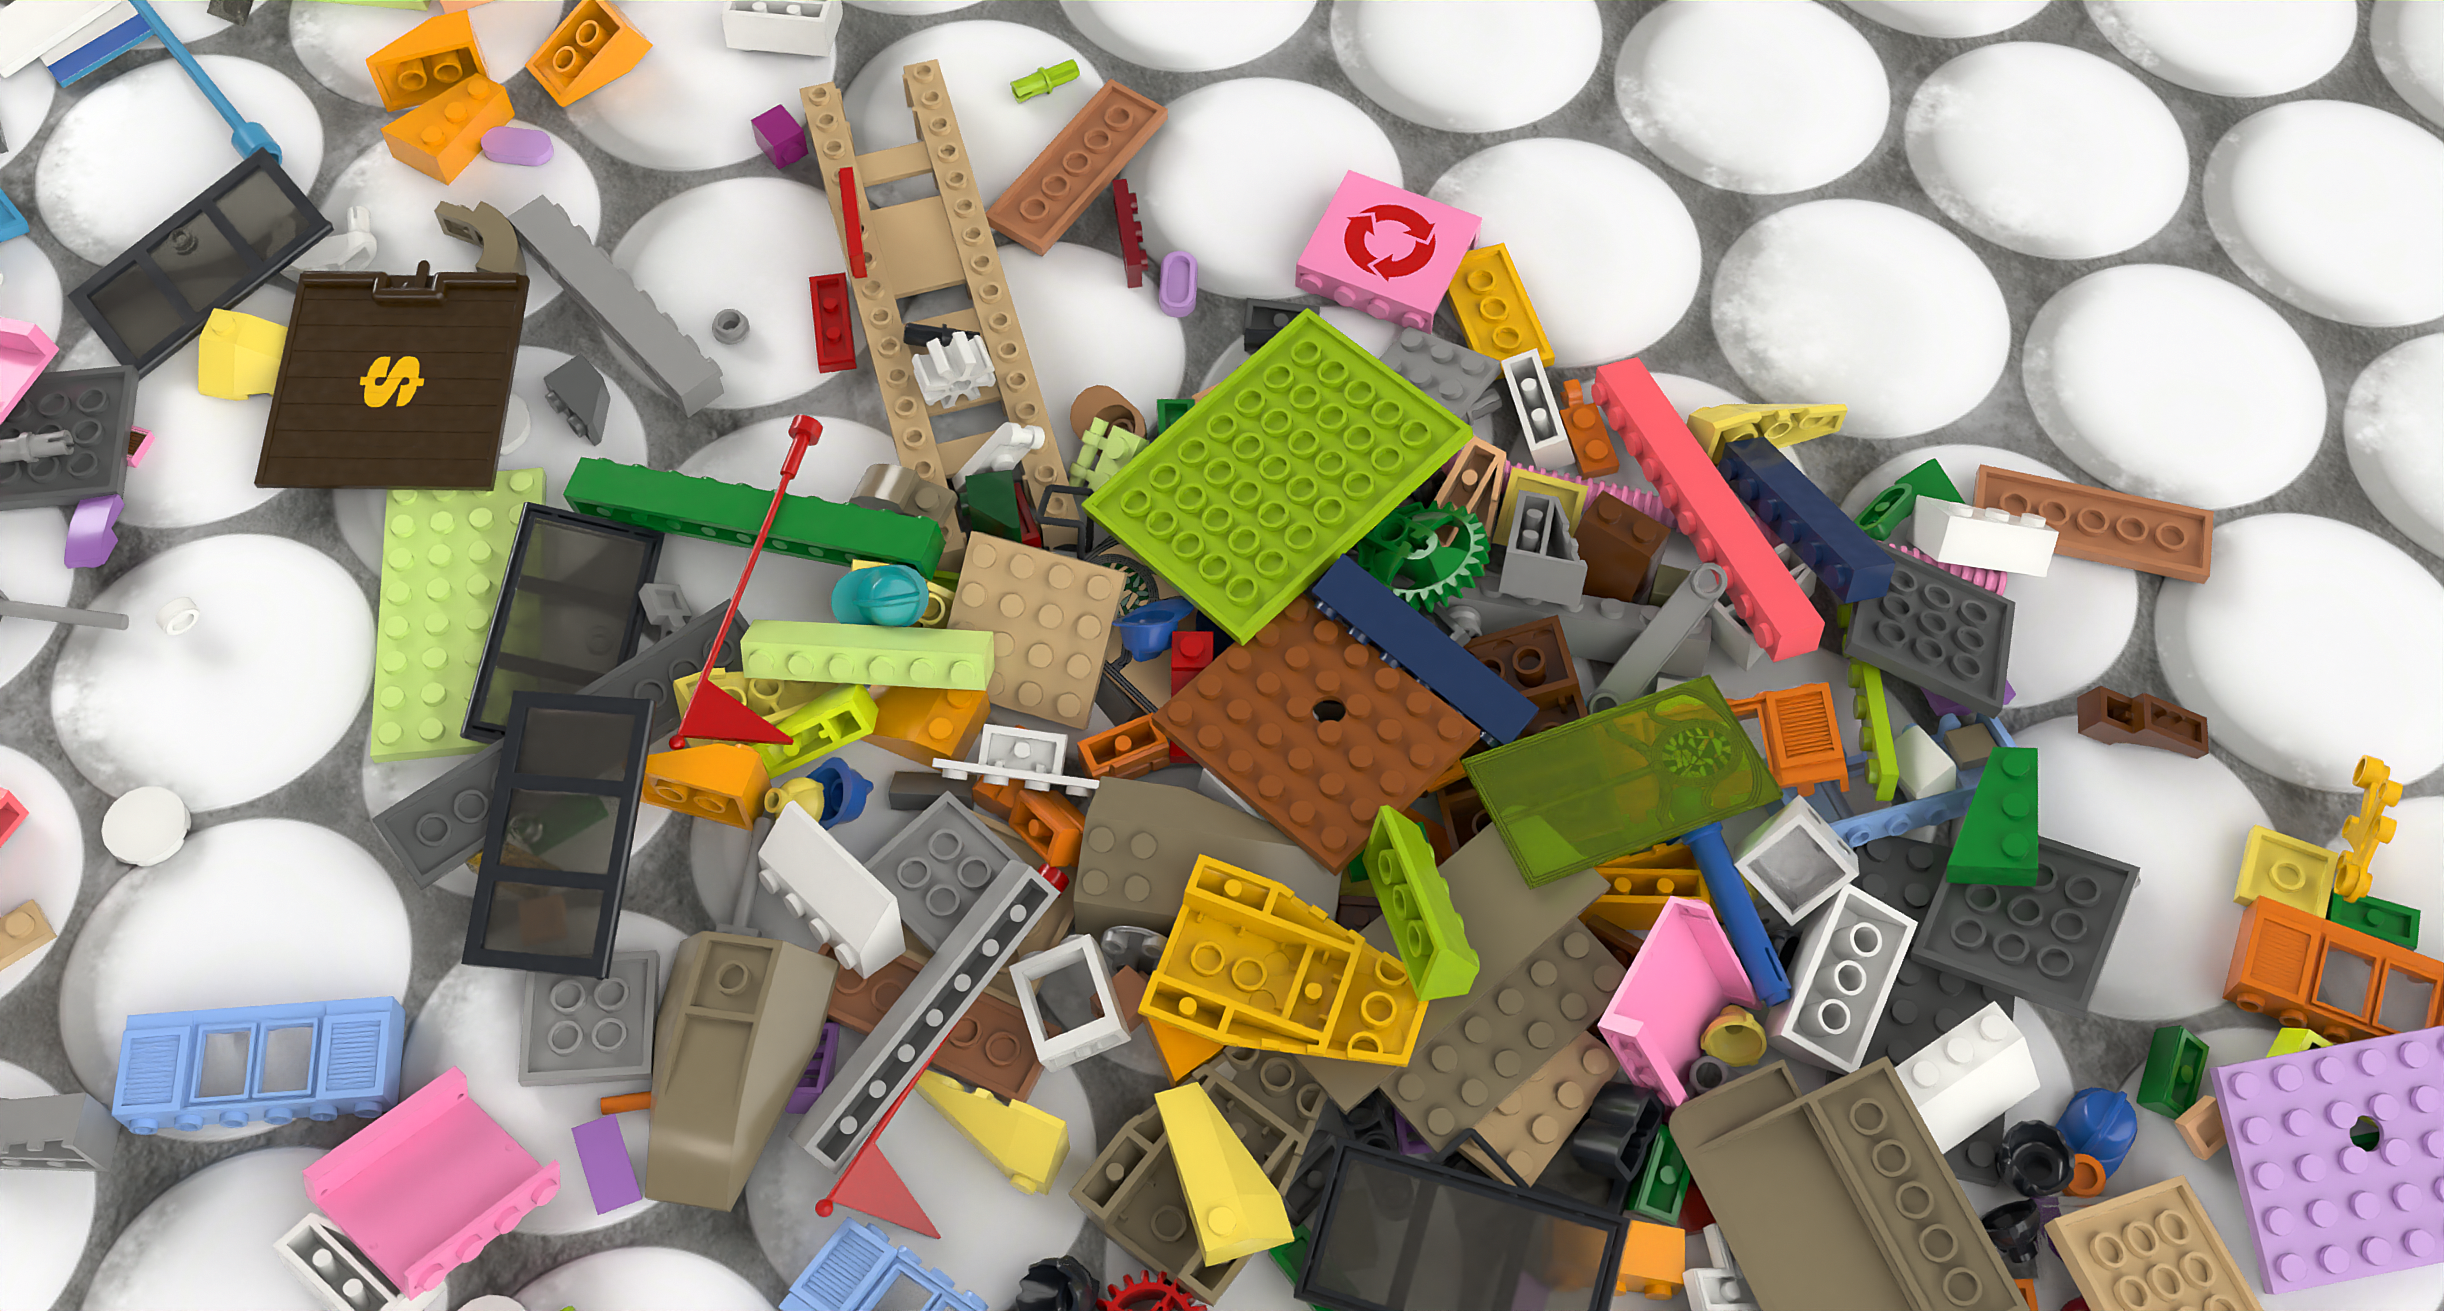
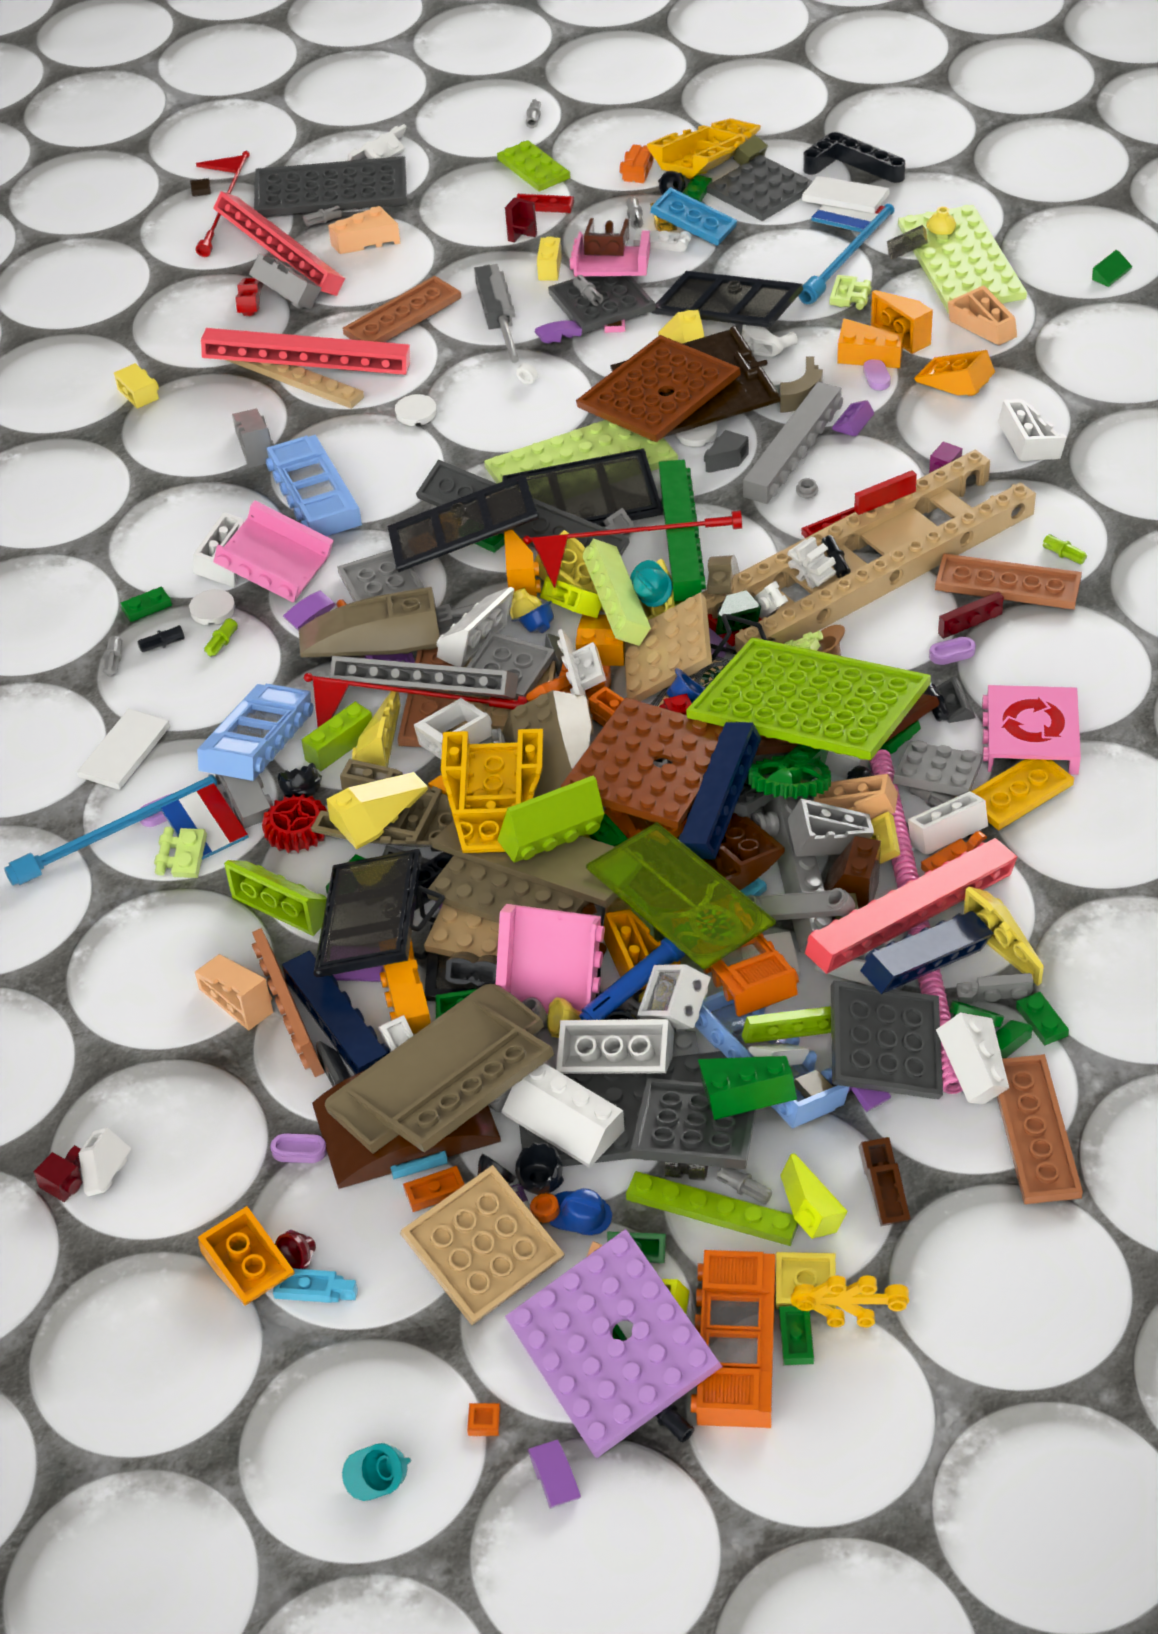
camera: 75 degrees right, 15 degrees down
none -> lime brick [301,701,372,771]
none -> dark orange plate [576,335,741,442]
none -> lime plate [626,1171,799,1246]
none -> neon yellow slope [780,1153,848,1239]
none -> yellowish green plate [829,275,872,310]
none -> medium lavender slope [832,400,874,436]
none -> light grey hinge [956,973,1033,1004]
none -> green plate [1016,992,1069,1046]

